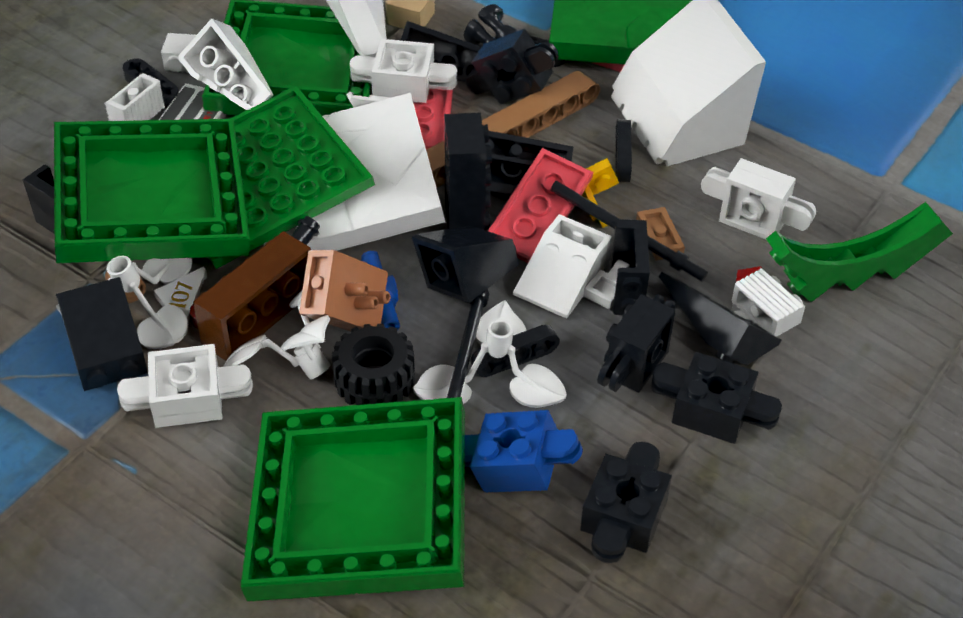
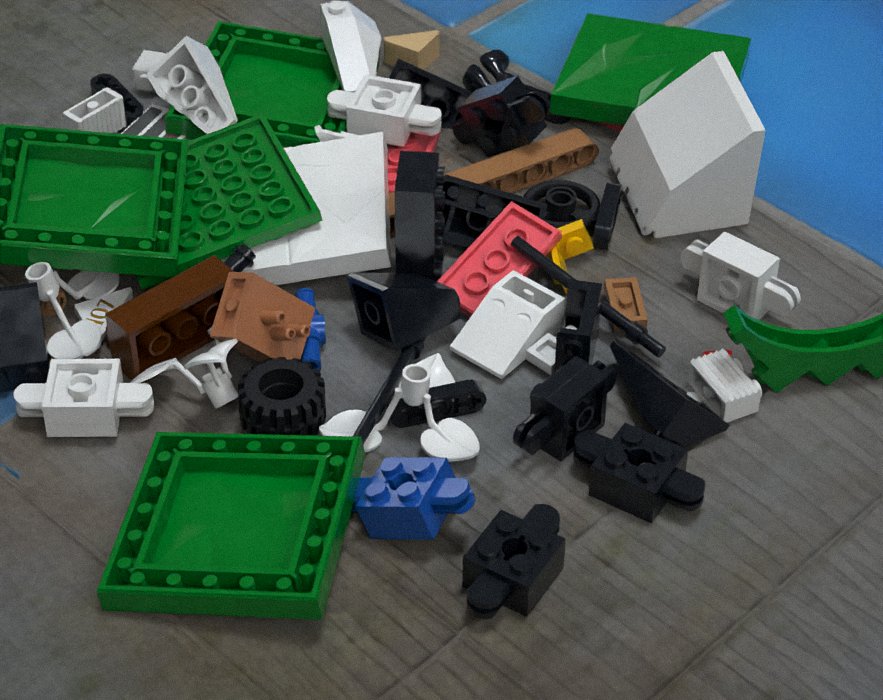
camera: 10 degrees right, 5 degrees down
none -> black wheel [523,180,601,231]

